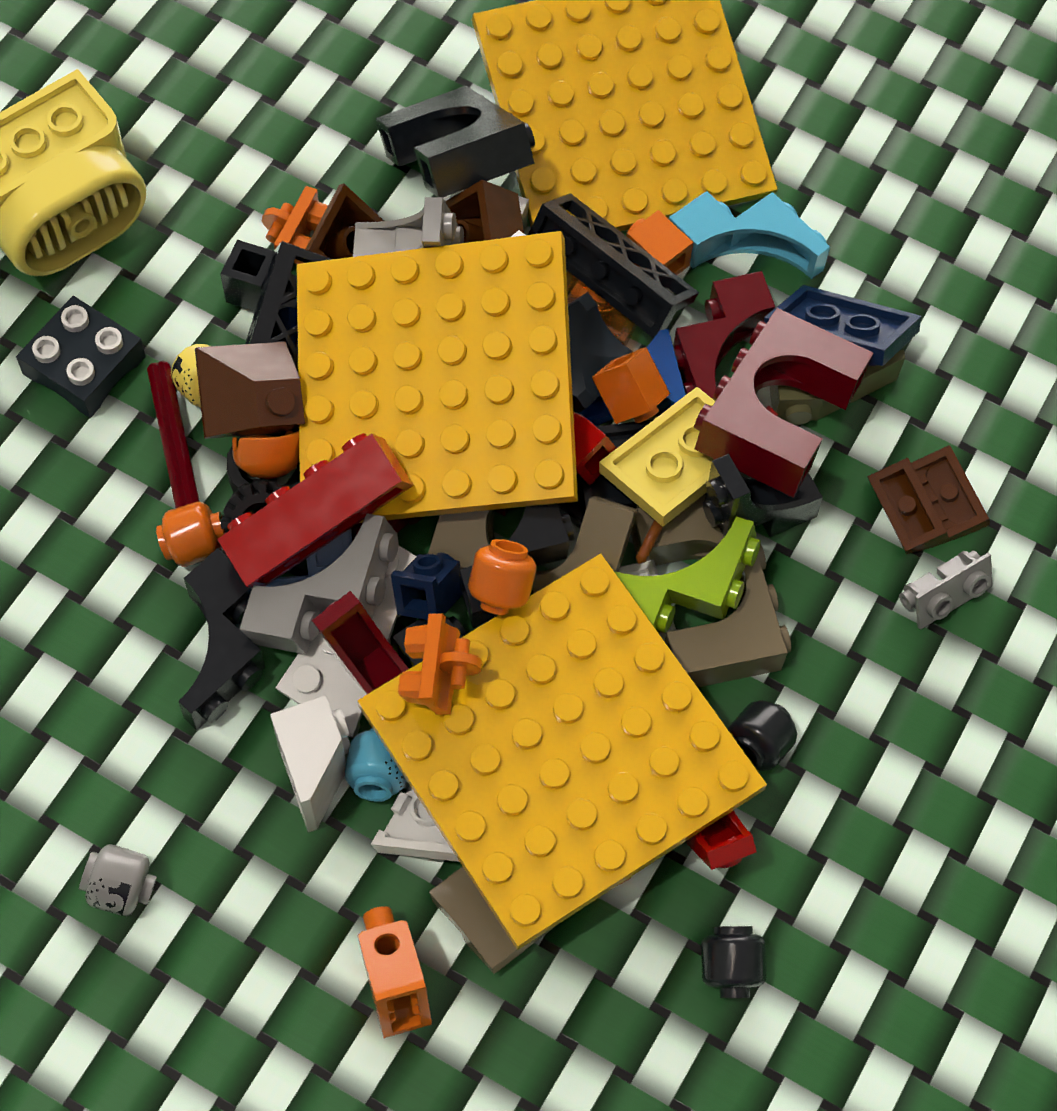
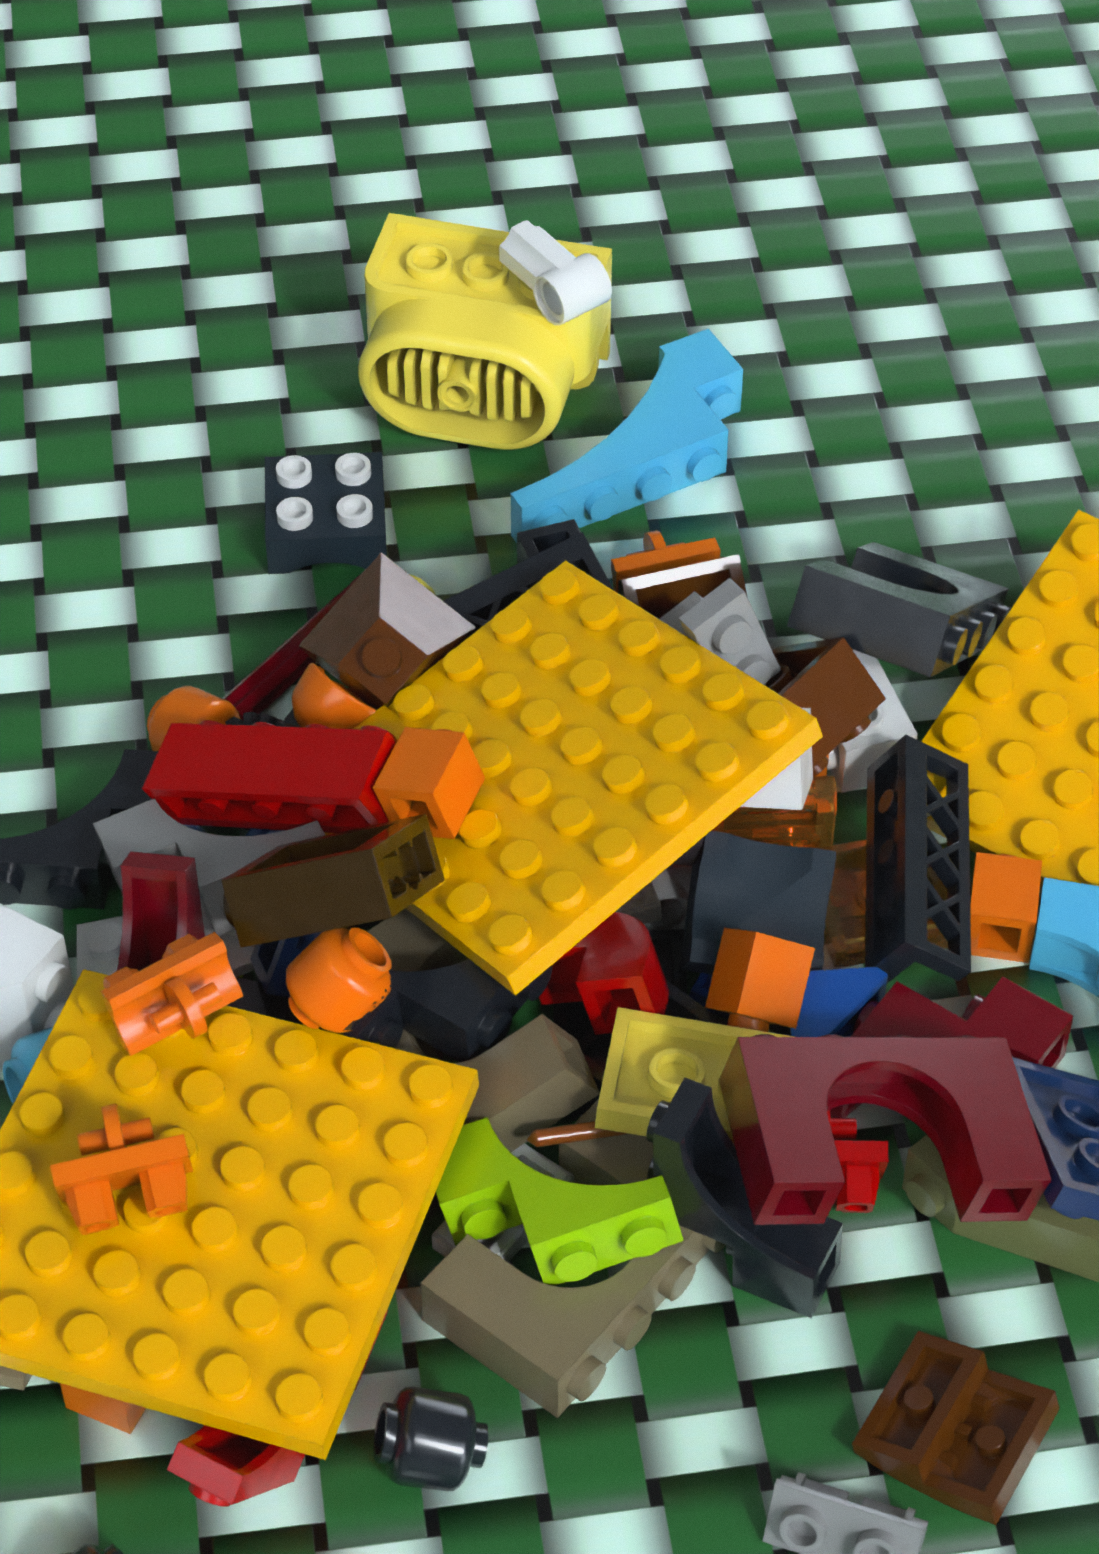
camera: 55 degrees right, 15 degrees down
none -> orange hips [50,1103,193,1235]
none -> dark brown window [221,814,445,948]
none -> orange brick [373,727,485,839]
none -> white piece [499,220,612,326]
none -> medium azure arch [511,328,743,543]

